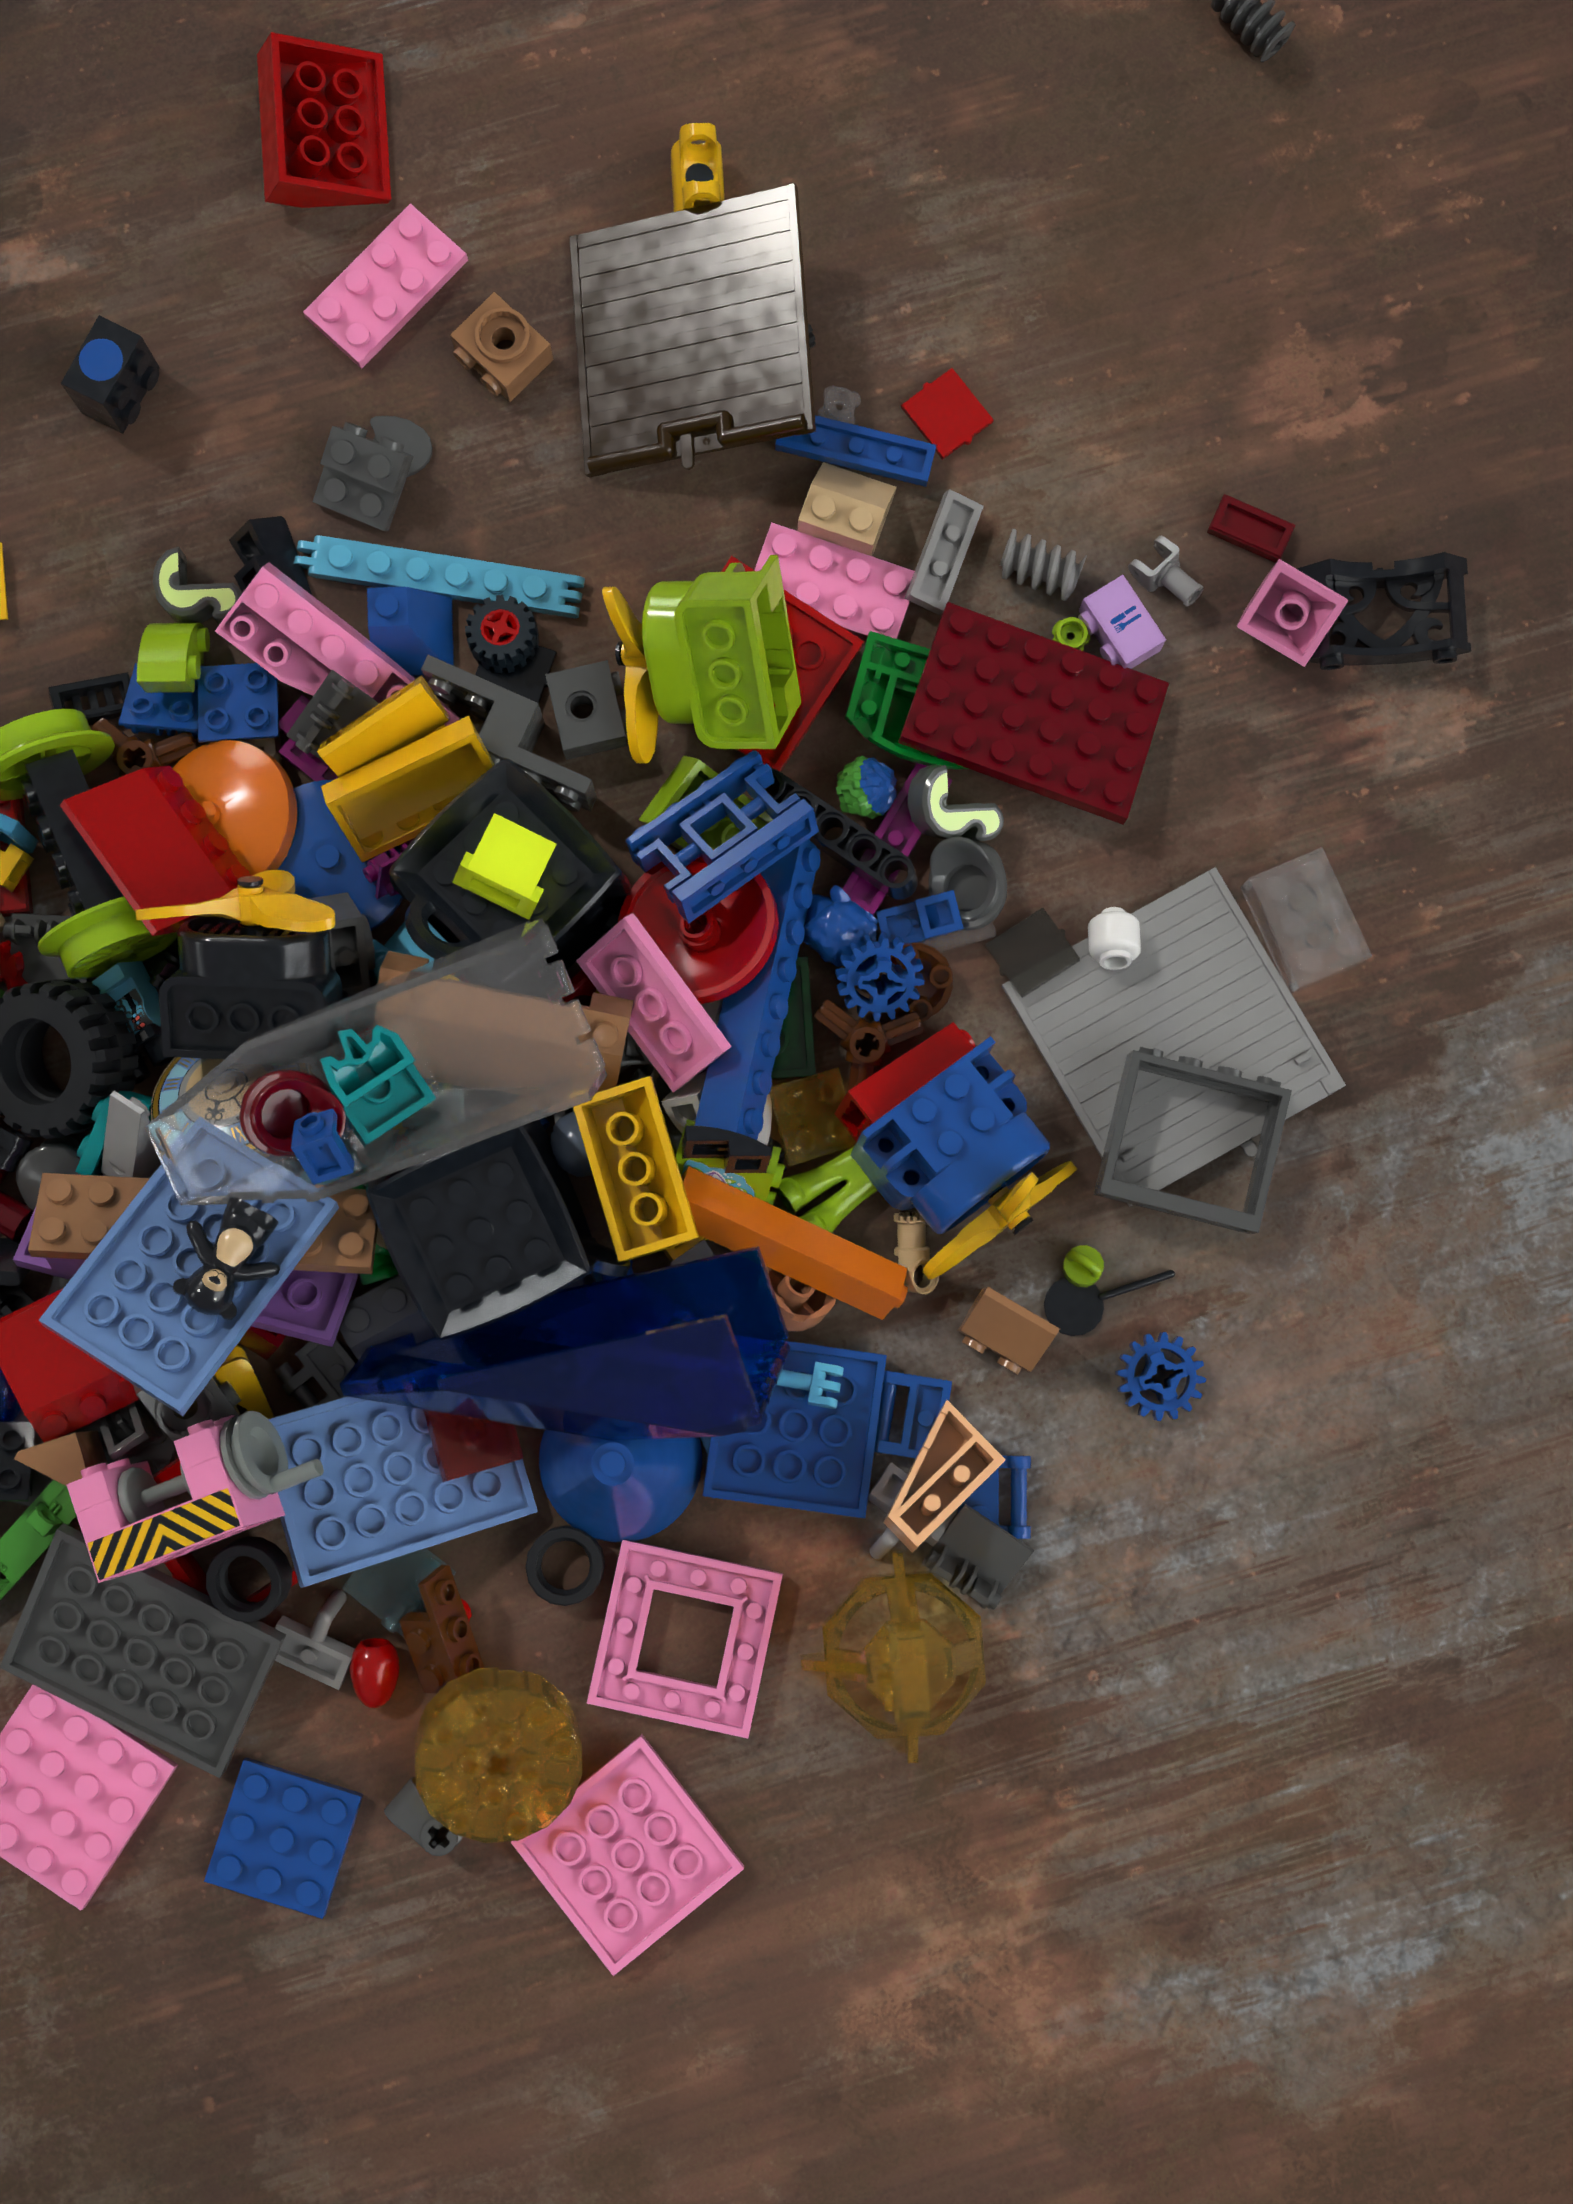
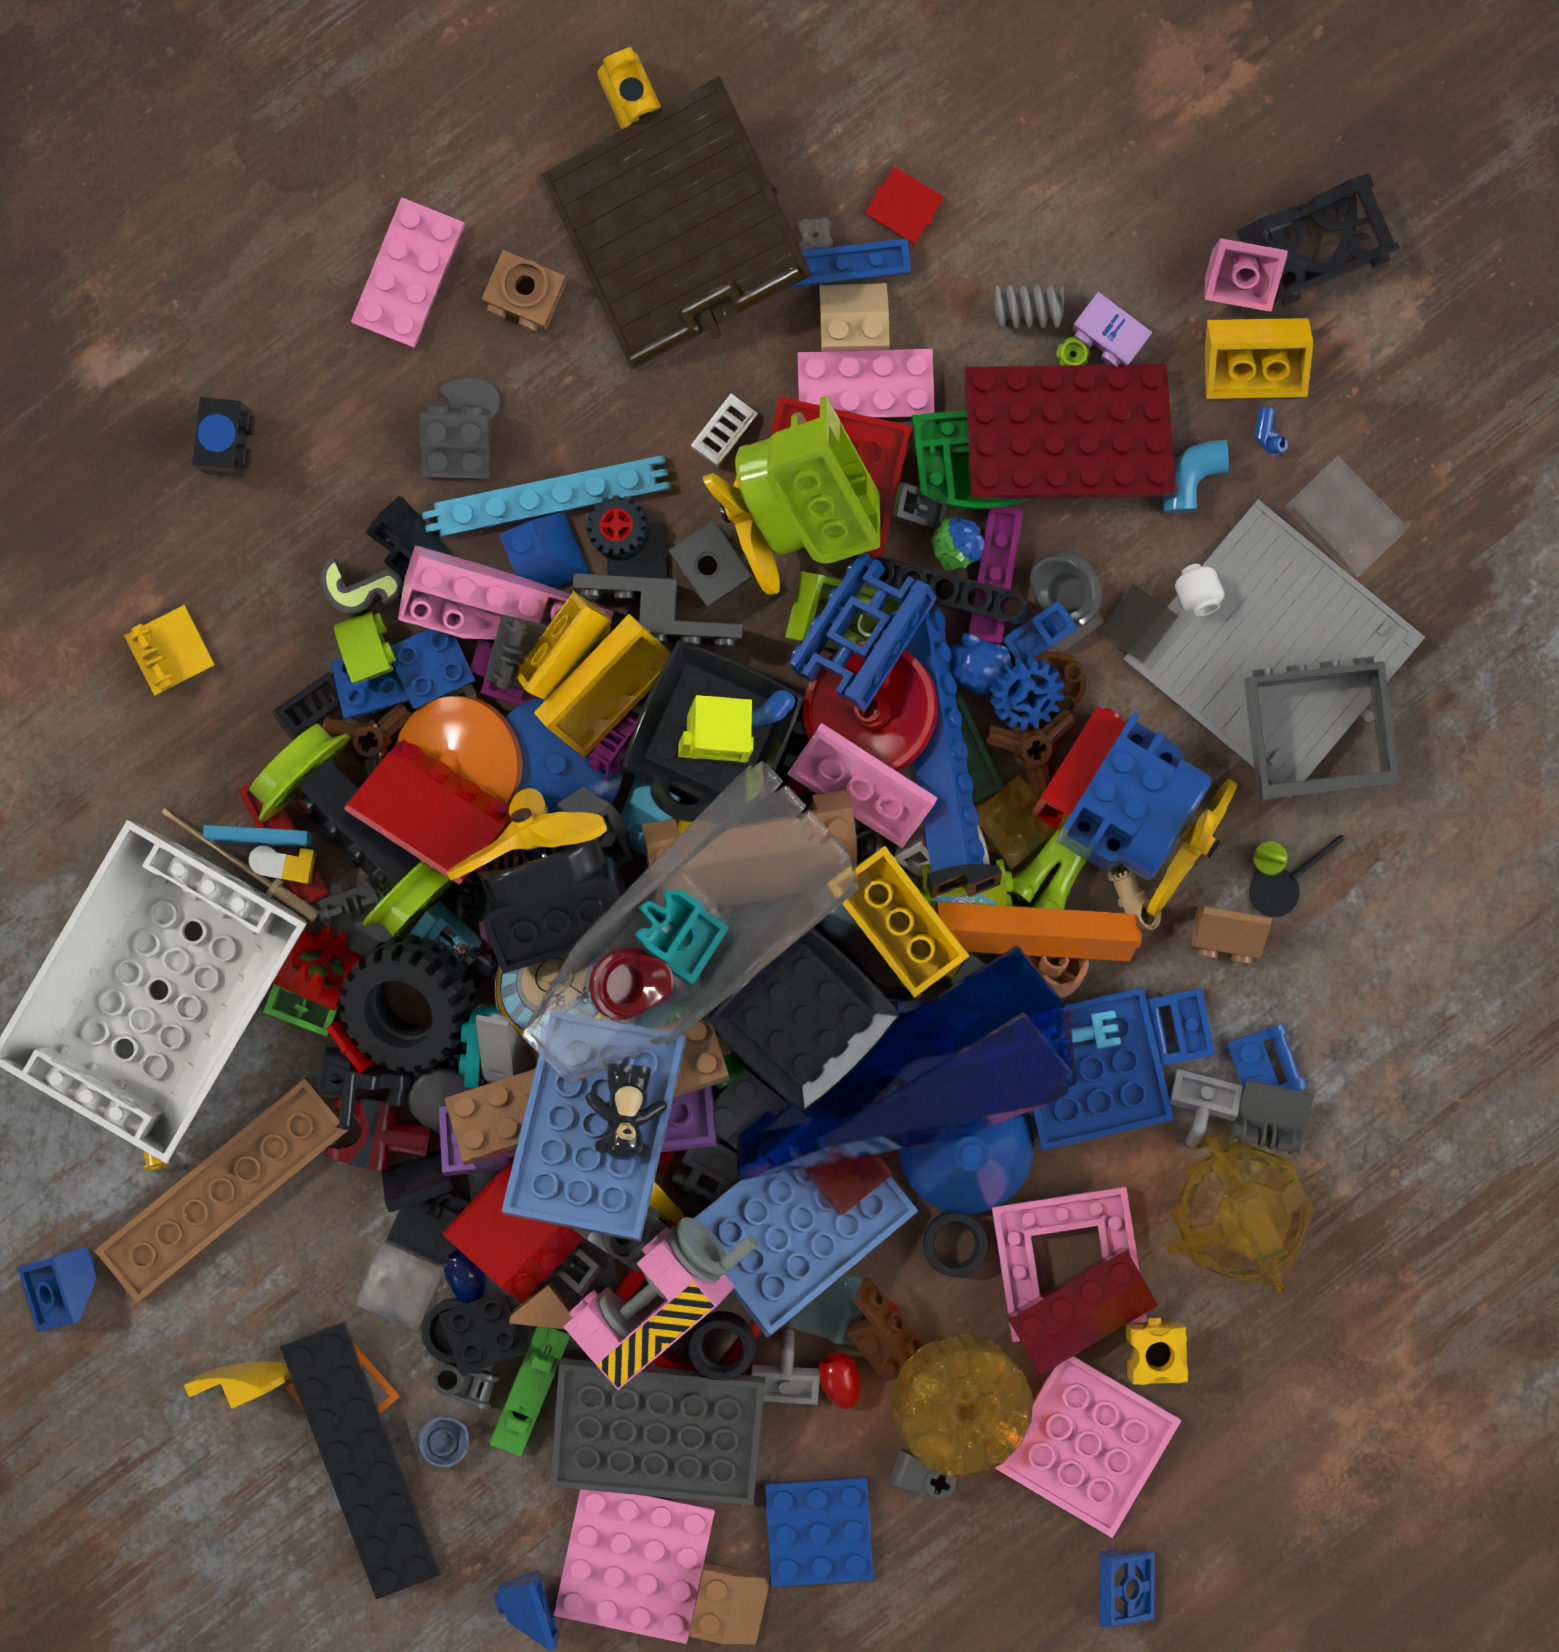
camera: 15 degrees left, 5 degrees up
red slope [257,32,391,208] -> none
blue bracket [291,1109,354,1185] -> none
light nougat wedge [883,1400,1006,1553] -> none
light grey plate [904,489,984,615] -> none
dark grey animal [908,765,1004,841] -> none
blue gear [1115,1332,1206,1421] -> none
light grey piece [1128,535,1204,607] -> none
dark red tile [1207,494,1296,563] -> none
none -> medium nougat slope [689,1562,771,1645]
none -> white slope [691,394,758,468]
none -> blue arm [752,690,795,728]
none -> dark grey slope [891,482,947,530]
none -> dark red slope [1006,1246,1158,1375]
none -> blue piece [1099,1549,1155,1628]
none -> yellow piece [1125,1317,1188,1385]
none -> dark azure cylinder [1163,440,1229,514]
none -> yellow slope [1205,318,1313,399]
none -> blue arm [1254,407,1288,455]

